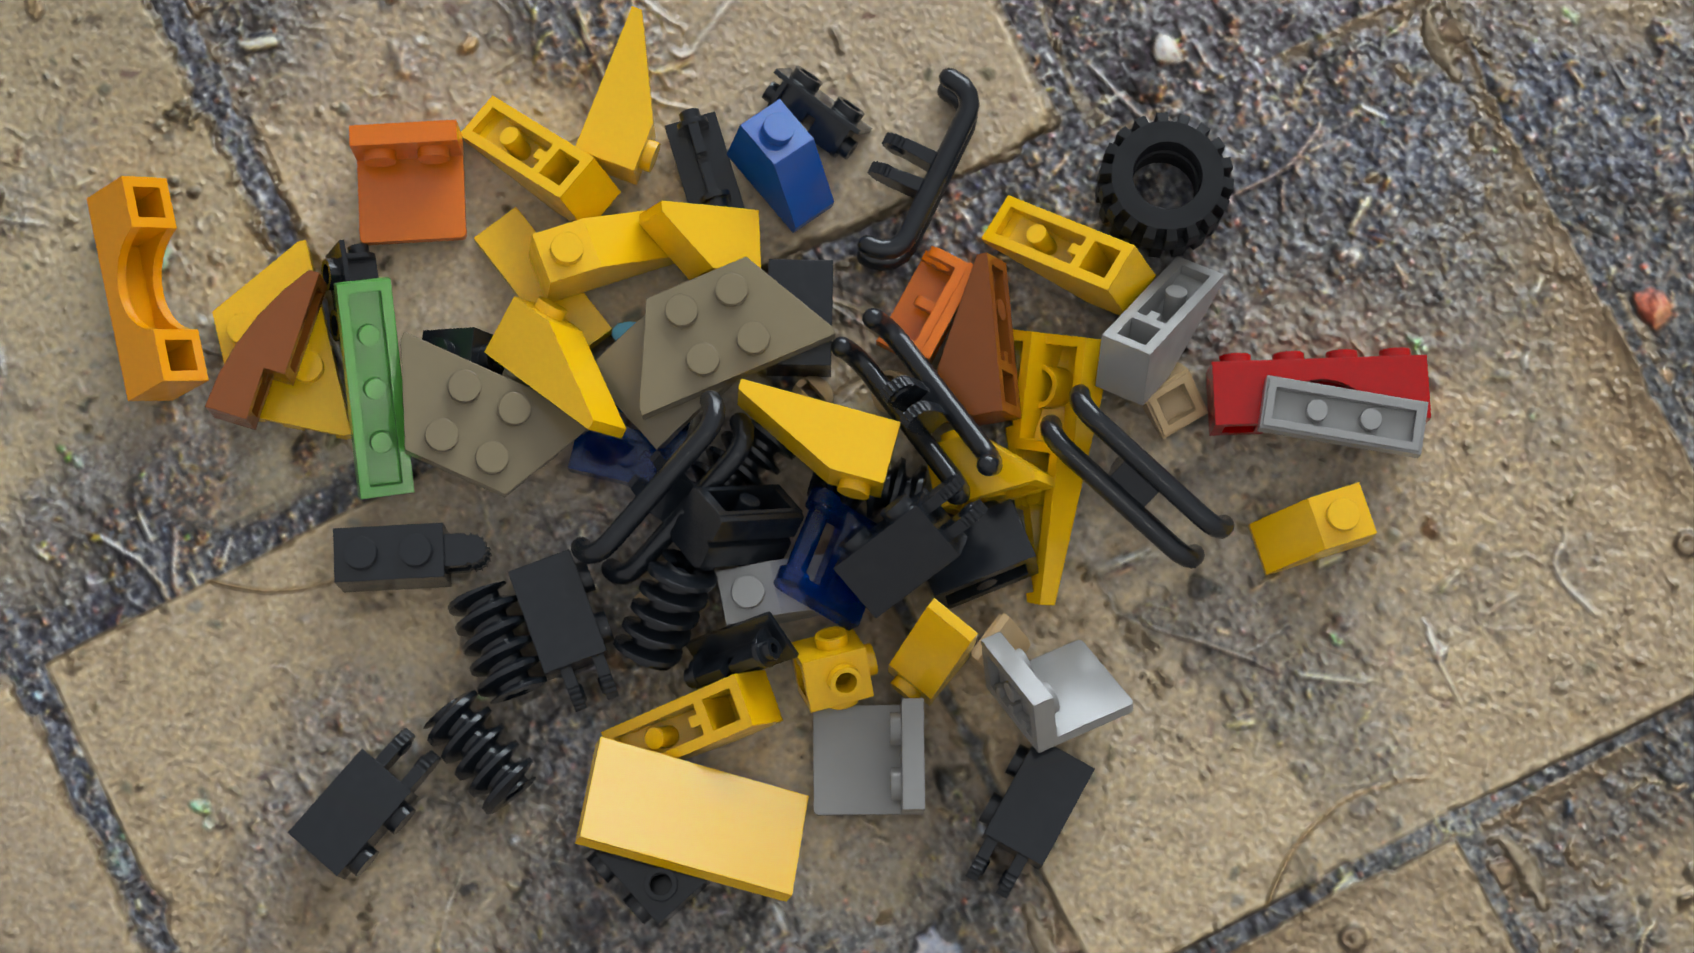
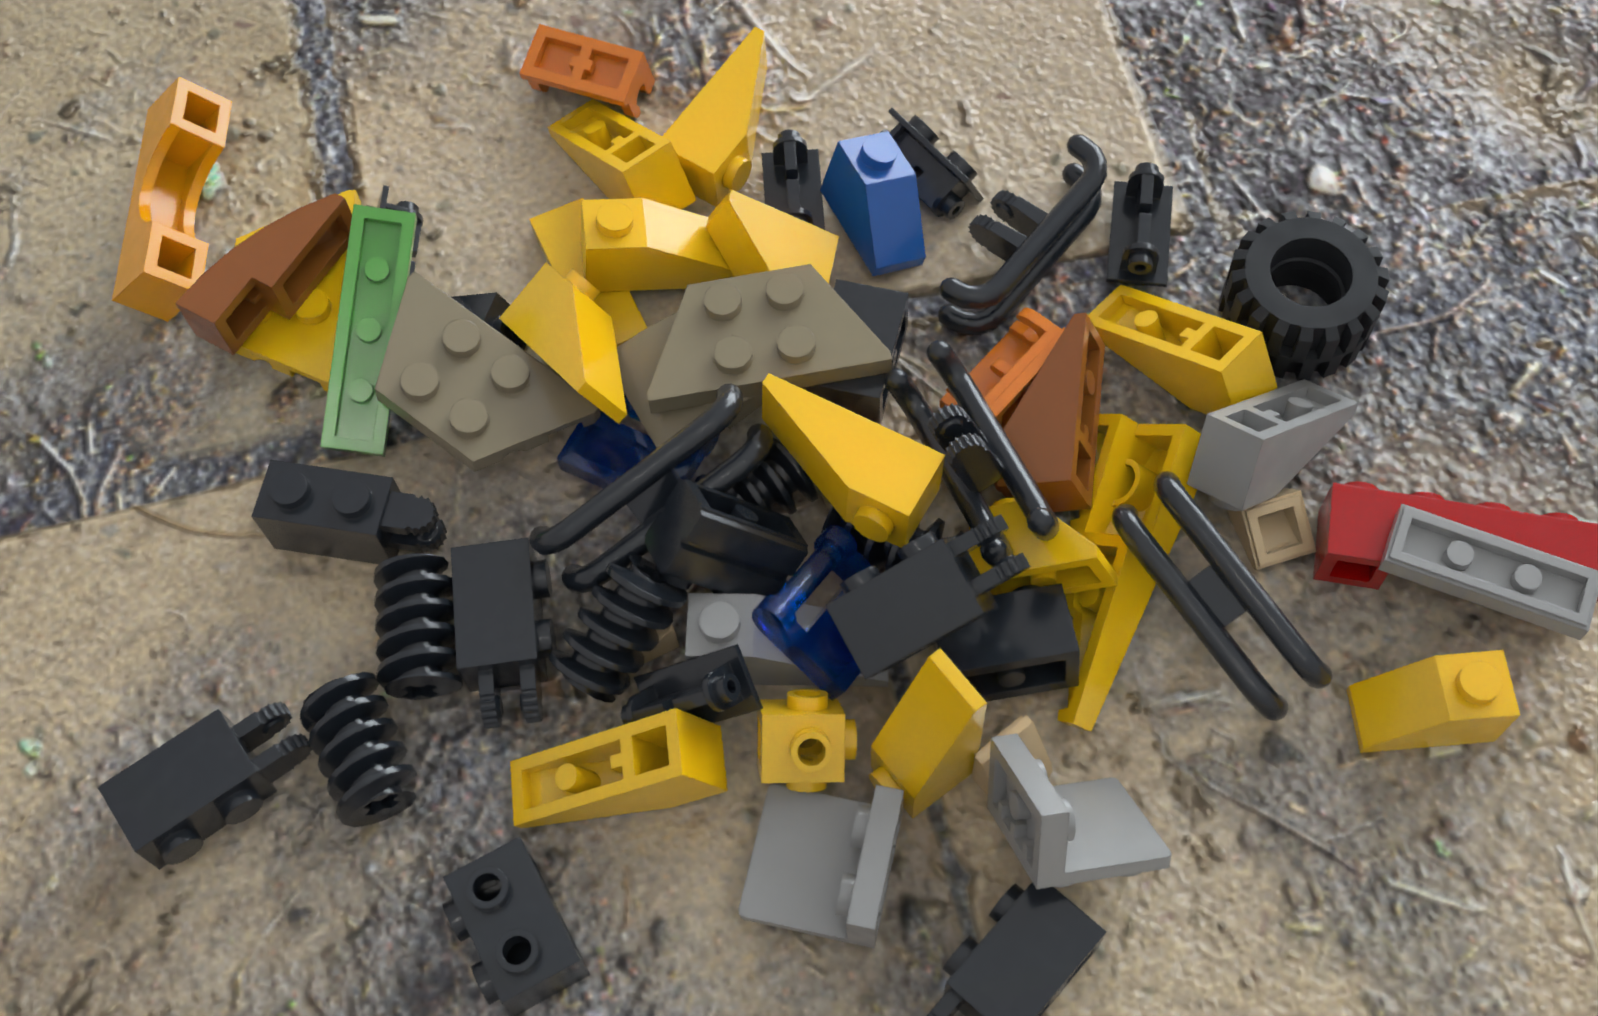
camera: 20 degrees right, 15 degrees down
orange bracket [349,119,467,245] -> none
yellow tile [575,737,809,902] -> none
none -> orange hinge [519,24,655,118]
none -> black hinge [1106,162,1173,287]

